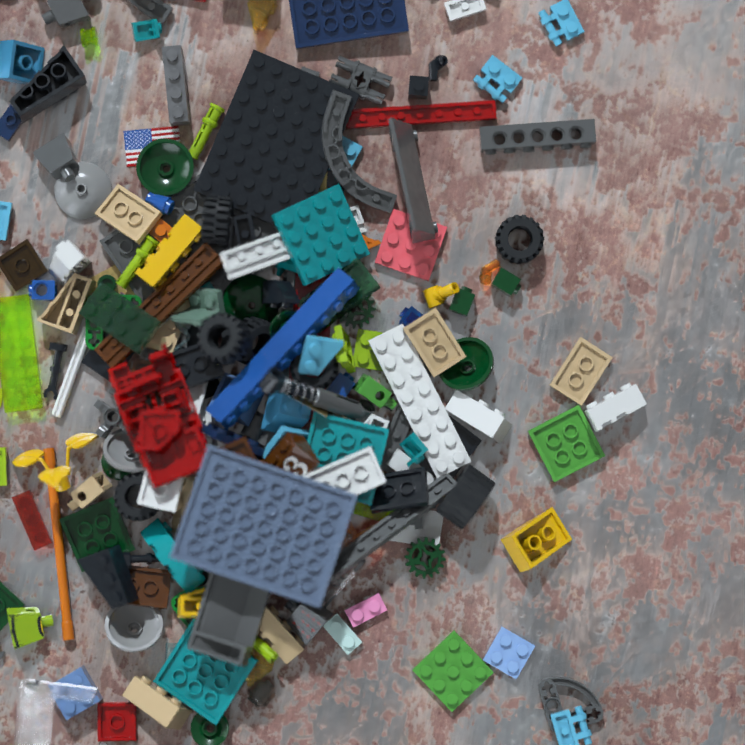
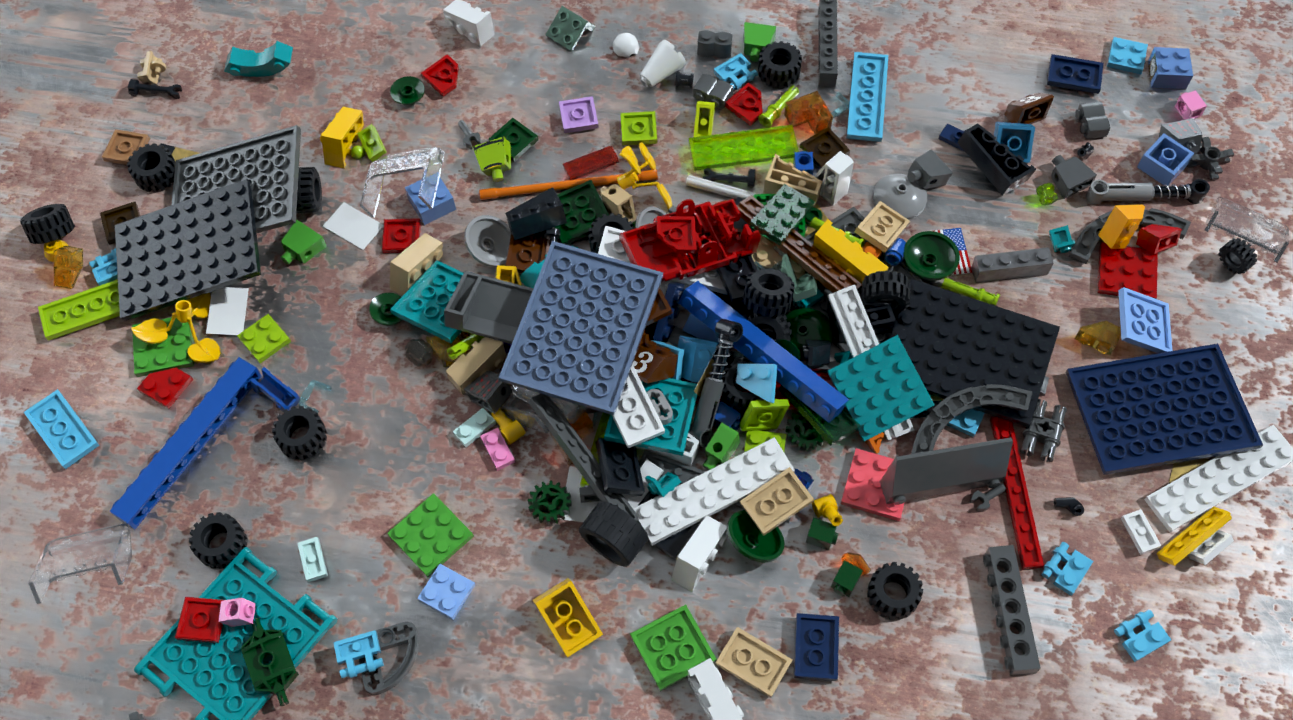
camera: 95 degrees right, 25 degrees down
black brick [408,75,429,100] -> none
none -> yellow pin [491,408,526,445]
none -> light grey beam [647,389,673,425]
none -> dark blue plate [794,613,839,681]
none -> dark grey bar [970,484,1006,512]

